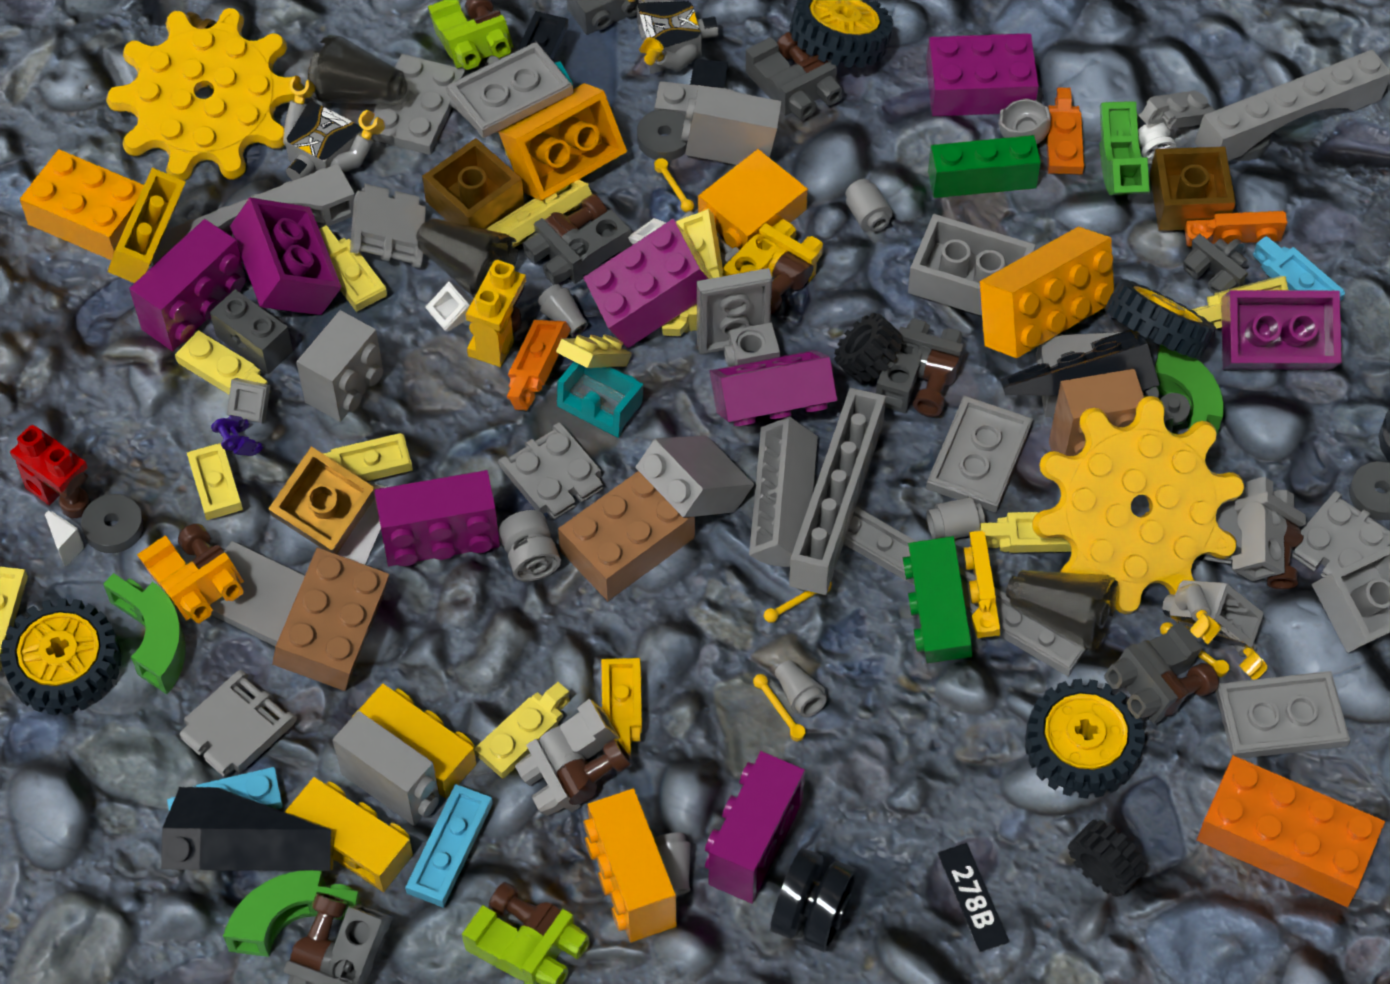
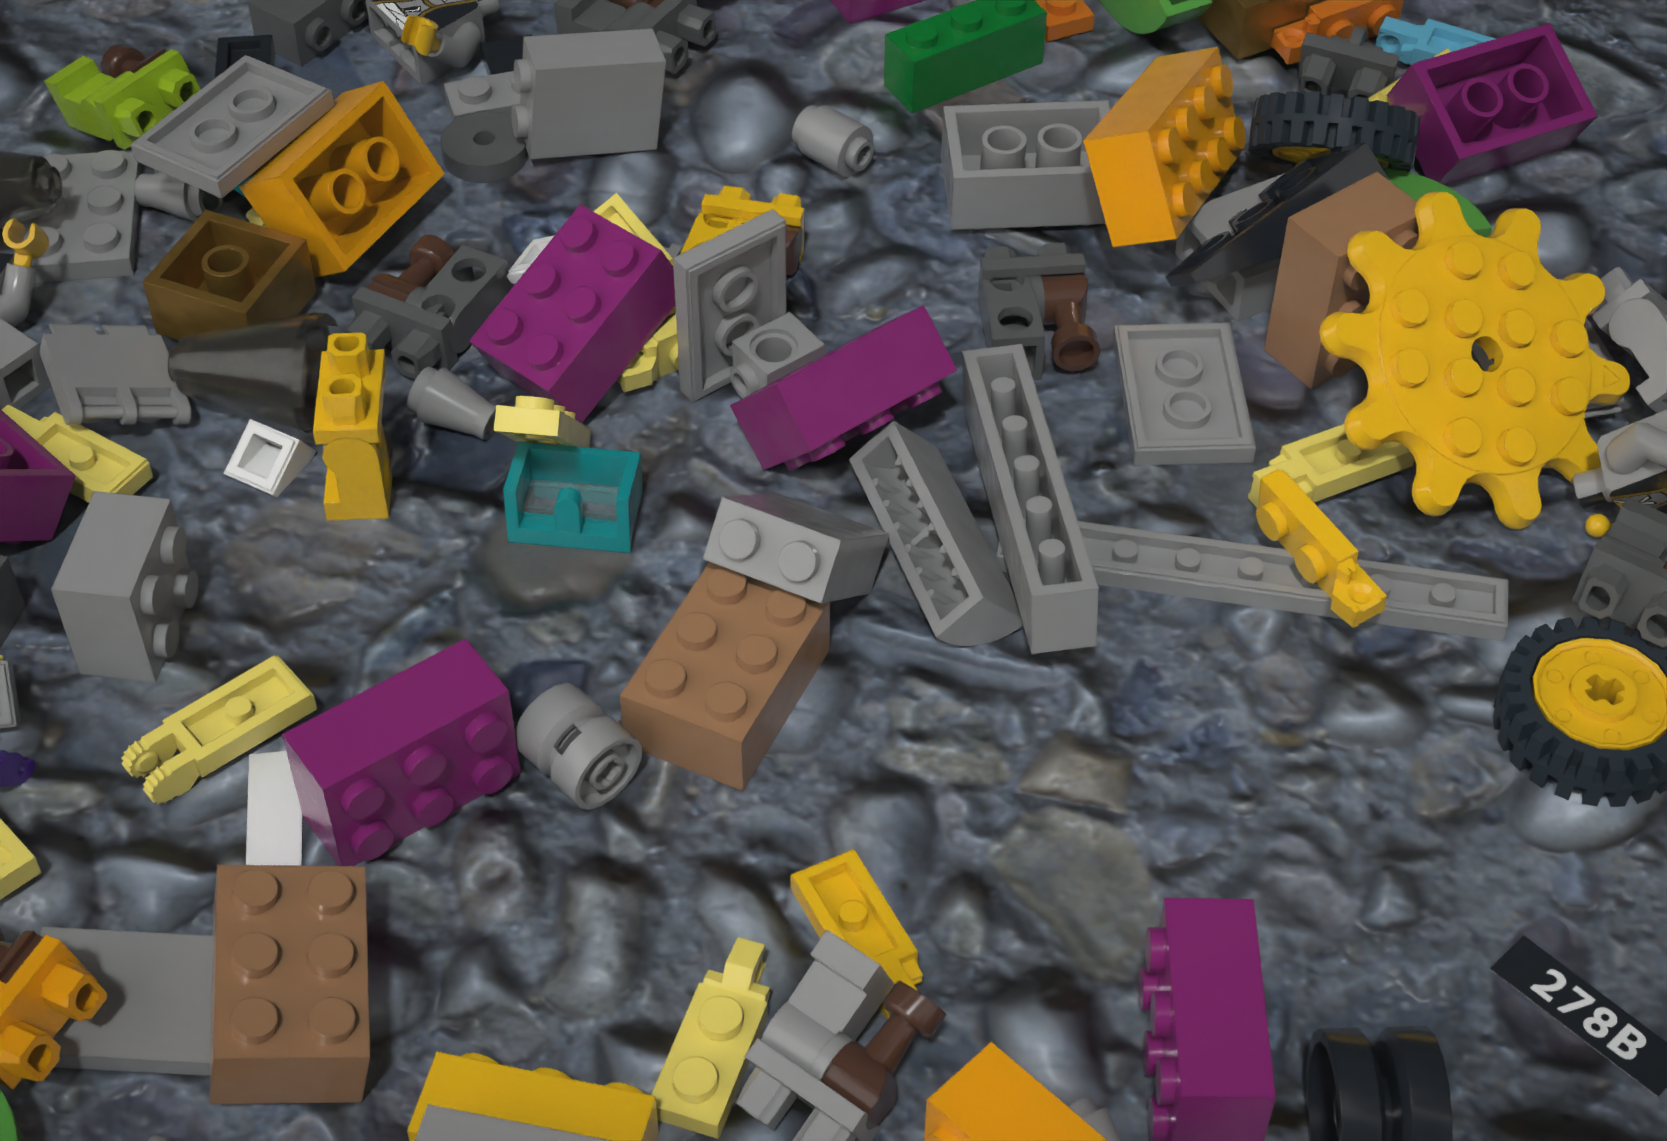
camera: 25 degrees left, 10 degrees down
pearl gold brick [268,446,375,554] -> none
light yellow plate [486,180,592,248] -> none
light grey plate [498,422,603,519] -> none
orange hinge [507,320,571,411] -> none
yellow hinge [654,158,694,213] -> none
light orange brick [698,149,808,249] -> none
yellow hinge [753,674,805,741] -> none
yellow hinge [763,582,832,623] -> none
light grey cone [775,660,827,717] -> none
black tyre [834,313,903,383] -> none
green brick [903,536,972,663] -> none
light grey brick [926,497,985,539] -> none
clear smoke cone [1006,570,1119,651] -> none

